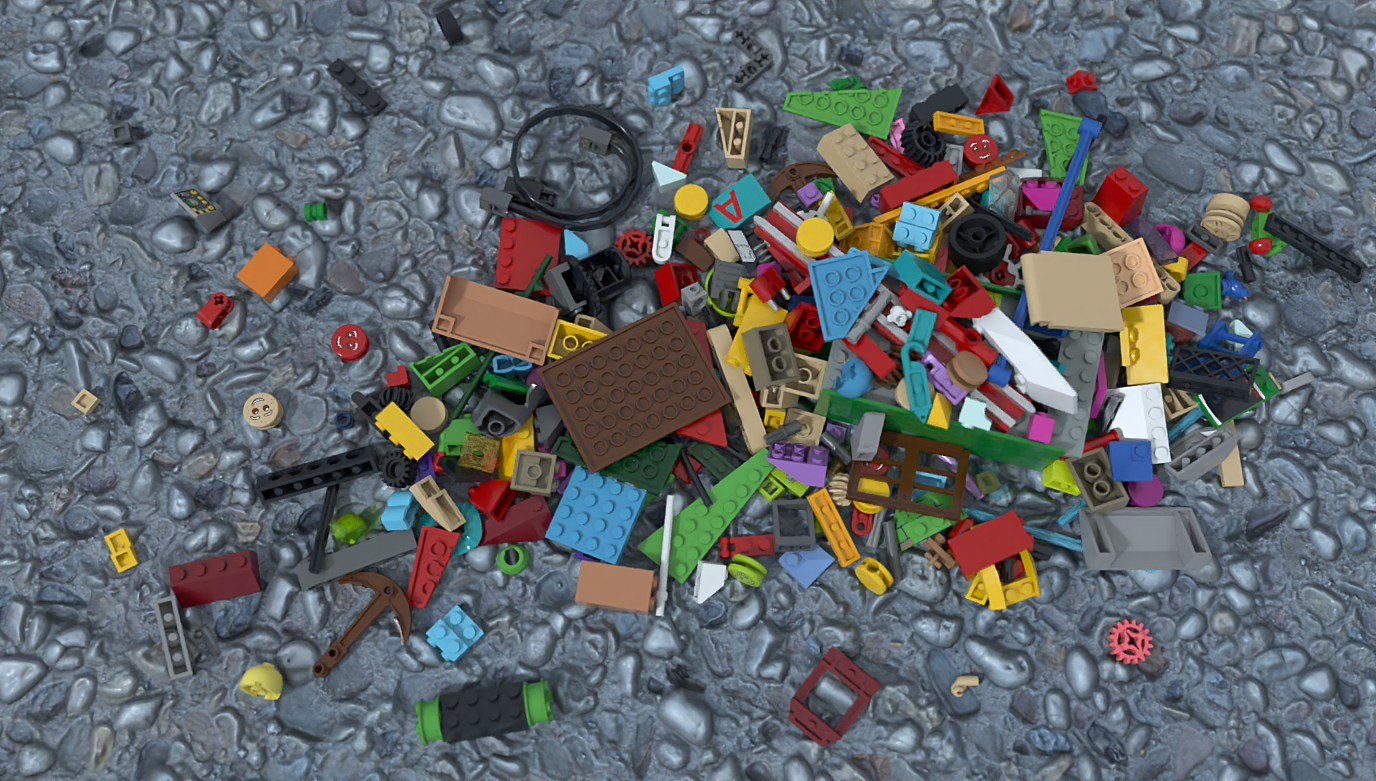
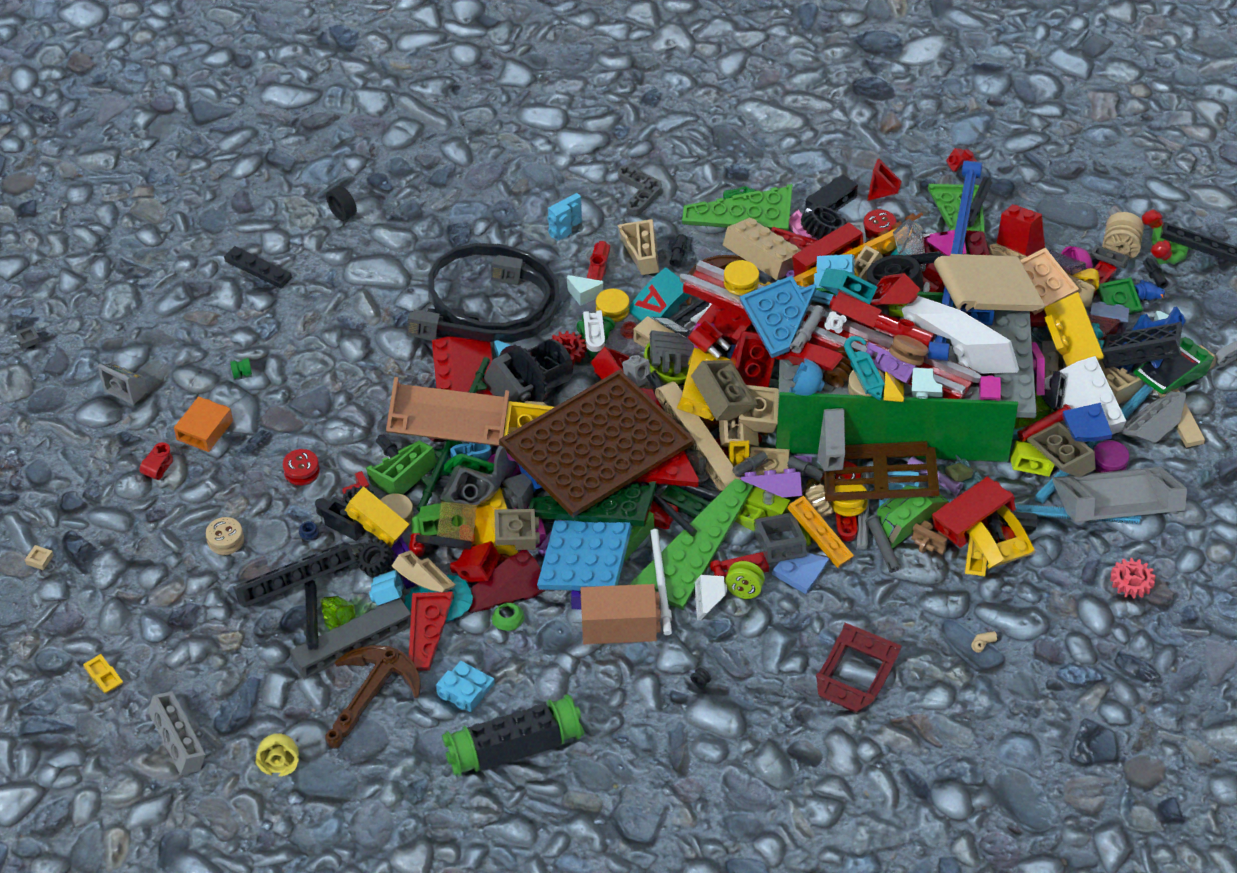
camera: 10 degrees left, 25 degrees down
dark red slope [169,550,262,609] -> none
reddish brown slope [673,235,715,273] -> none
yellow brick [733,277,756,327] -> none
yellow head [855,557,893,595] -> none
teal tile [906,308,937,352] -> none
light orange plate [933,111,985,137] -> none

